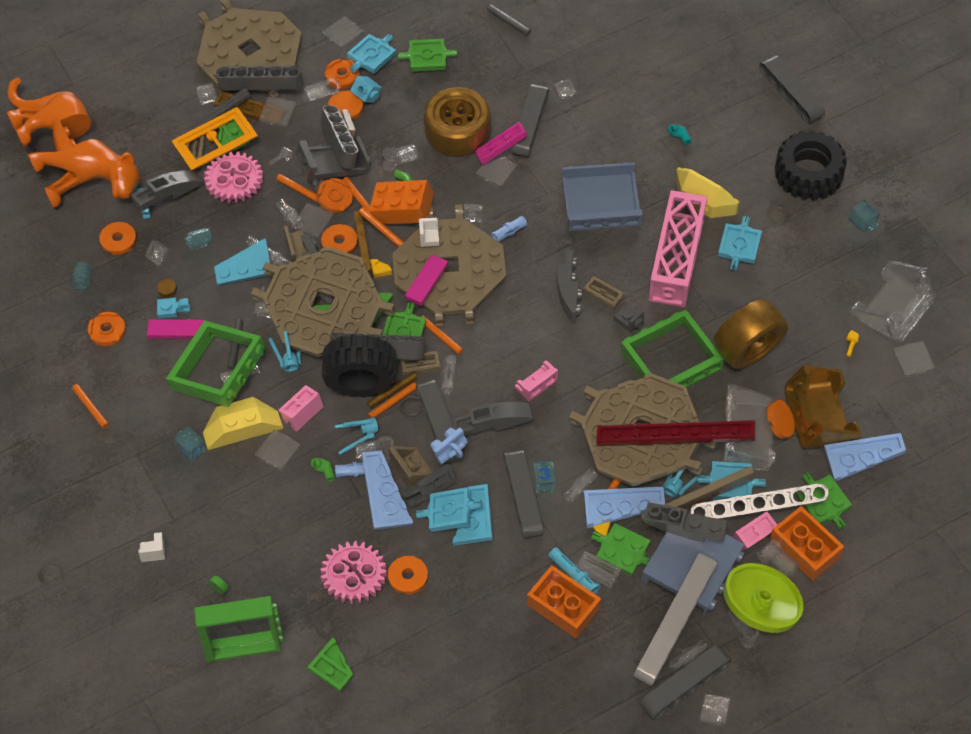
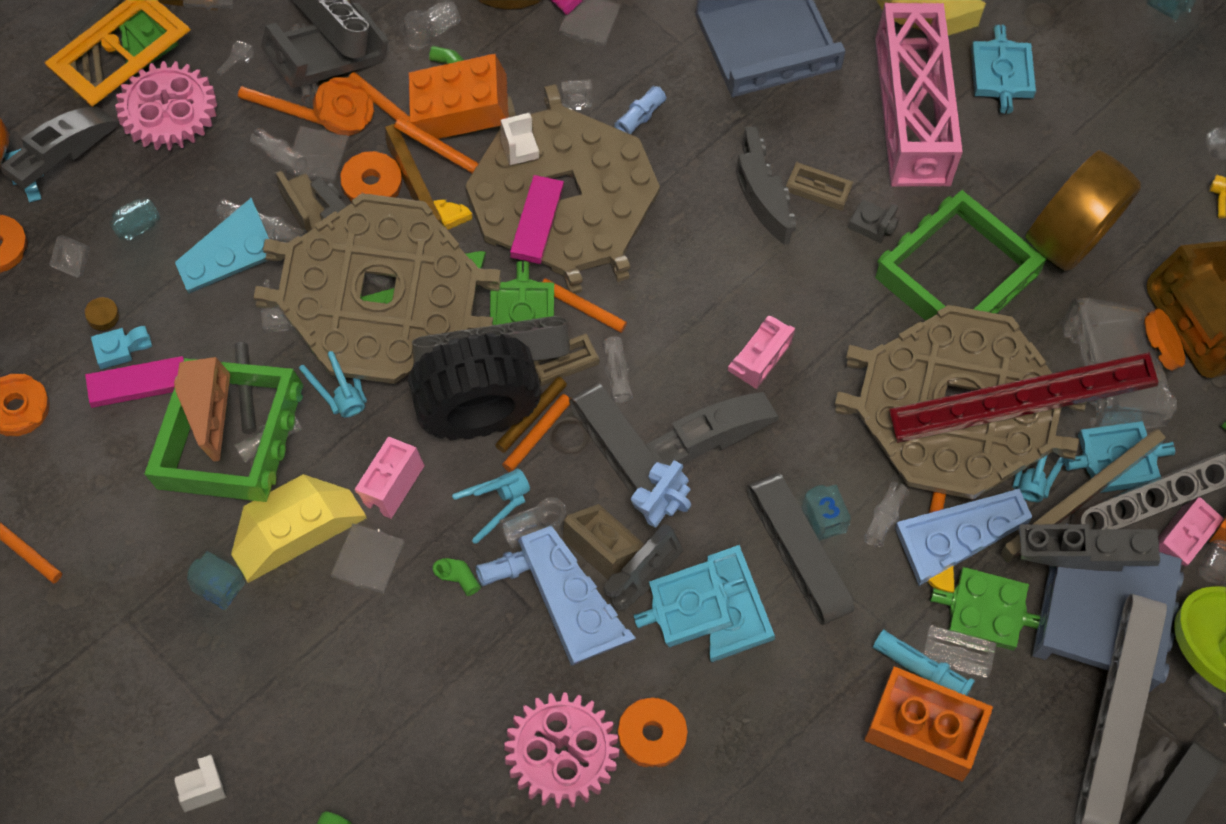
camera: 20 degrees left, 5 degrees up
none -> nougat slope [174,357,230,461]

